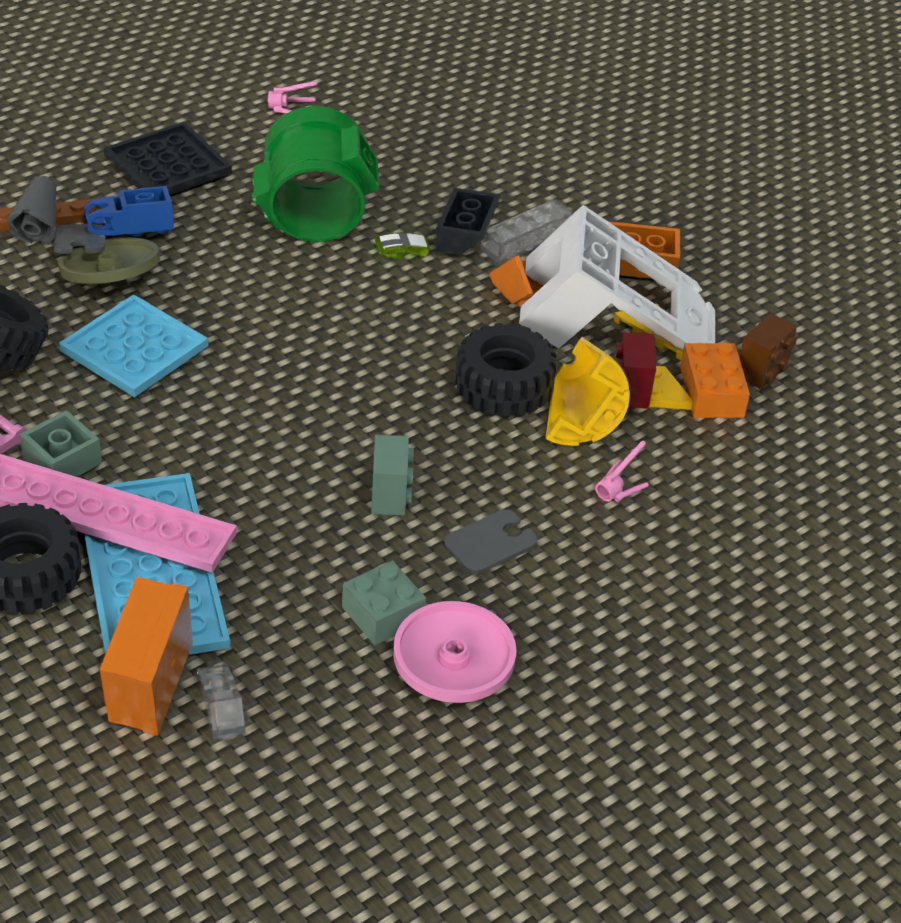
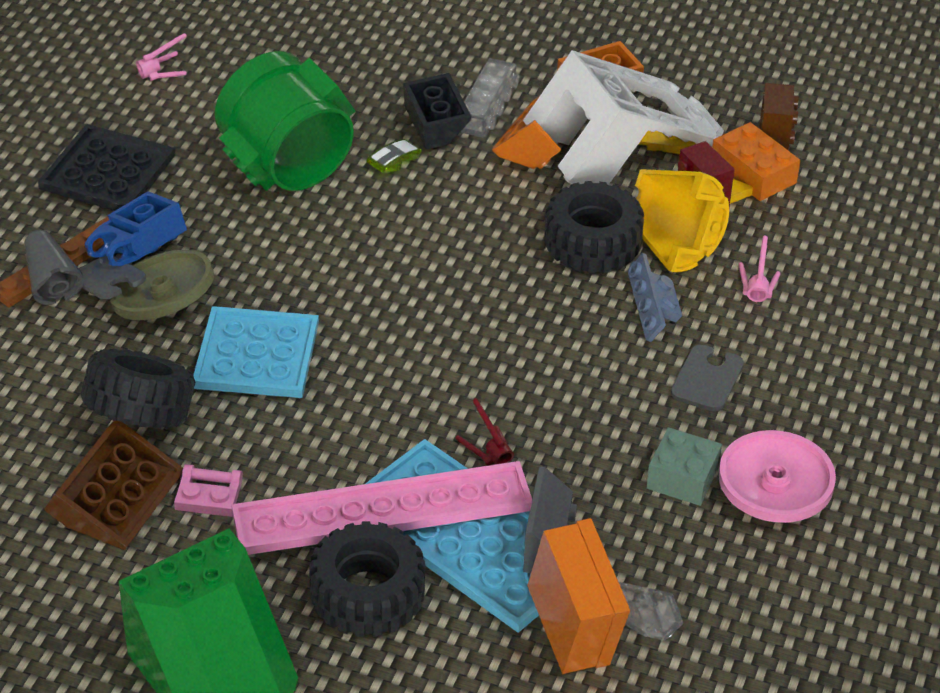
camera: 30 degrees left, 0 degrees up
sand green brick [20,410,102,477] -> none
sand green brick [371,435,414,516] -> none
none -> dark red plant [455,398,514,466]
none -> dark grey slope [523,466,577,573]
none -> sand blue bracket [628,253,682,342]

